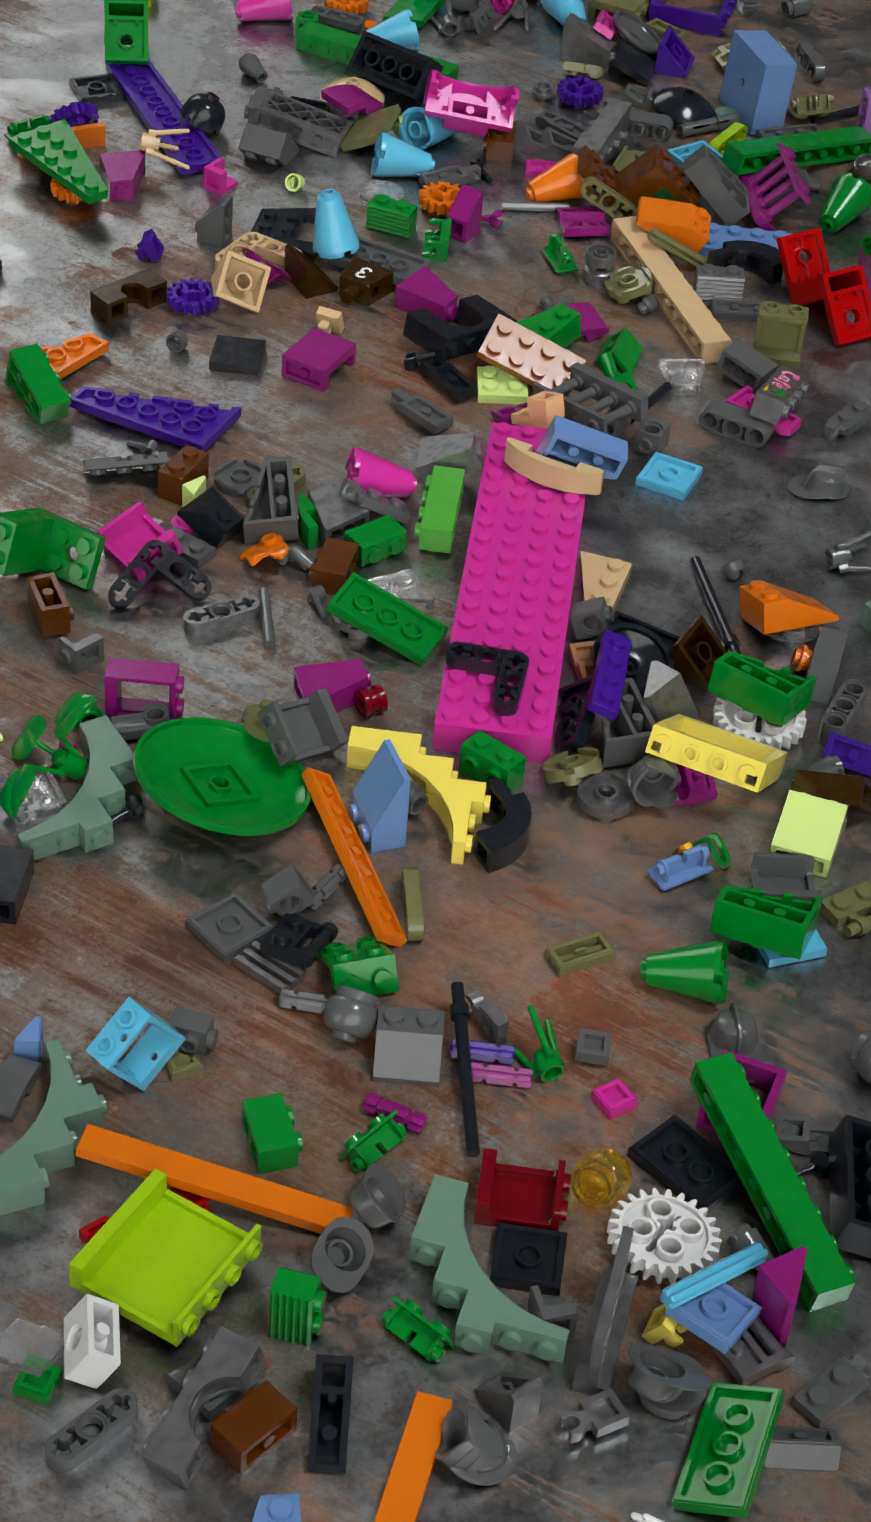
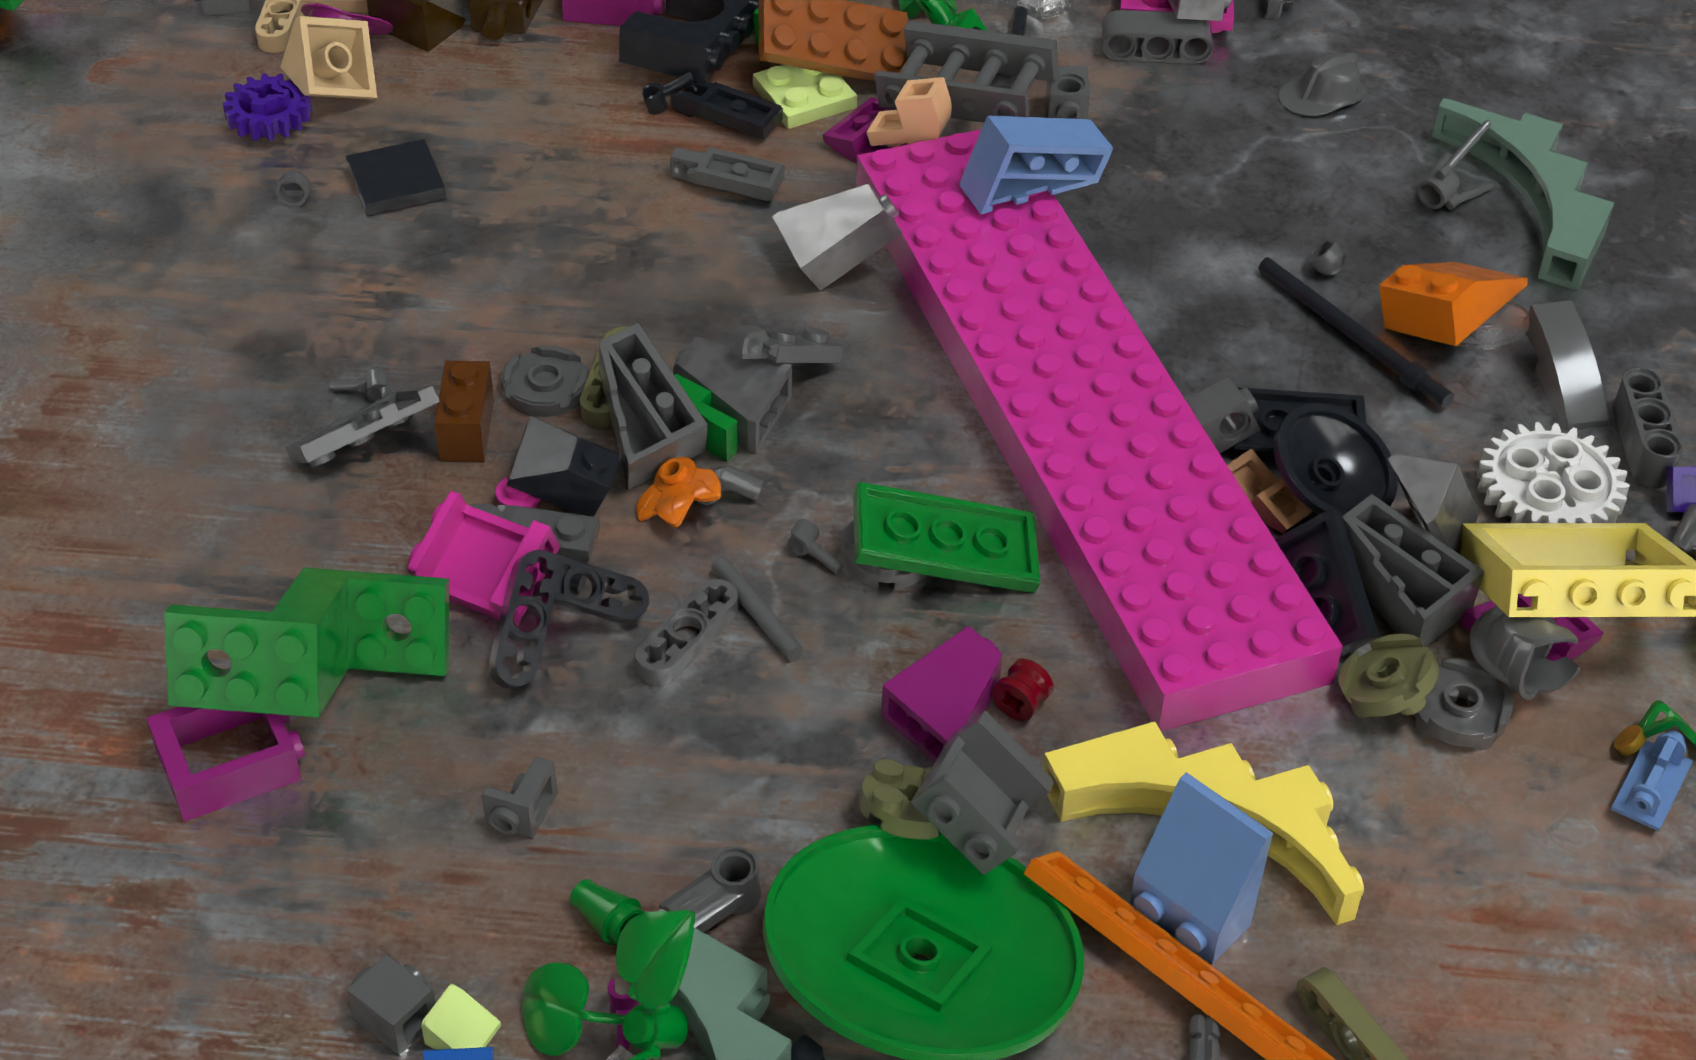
camera: 25 degrees left, 5 degrees up
green wedge [5,343,71,424] -> none
reddish brown brick [27,572,74,638] -> none
orange wing [41,333,109,380] -> none
dark purple wing [69,386,241,452] -> none
dark brown arch [90,268,167,325] -> none
magenta window [104,657,184,721] -> none
dark purple tile [135,229,164,263] -> none
yellowish green slope [182,475,206,507] -> none
magenta panel [281,328,356,392] -> none
reddish brown brick [309,537,359,595] -> none
tan tile [316,306,344,335] -> none
dark pink cone [342,447,417,498] -> none
green brick [343,514,407,567] -> none
clear wing [368,569,435,609] -> none
bright green brick [415,465,465,553] -> none
black beam [446,642,529,716] -> none
green brick [459,730,526,792] -> none
black arch [473,777,532,873] -> none
tan slope [504,437,604,495] -> none
olive tile [544,931,616,977] -> none
tan wing [579,551,632,611] -> none
dark purple plate [587,629,632,721] -> none
medium azure tile [635,452,703,501] -> none
dark brown slope [671,615,727,691] -> none
green wedge [708,651,817,727] -> none
orange plate [790,644,814,672] -> none

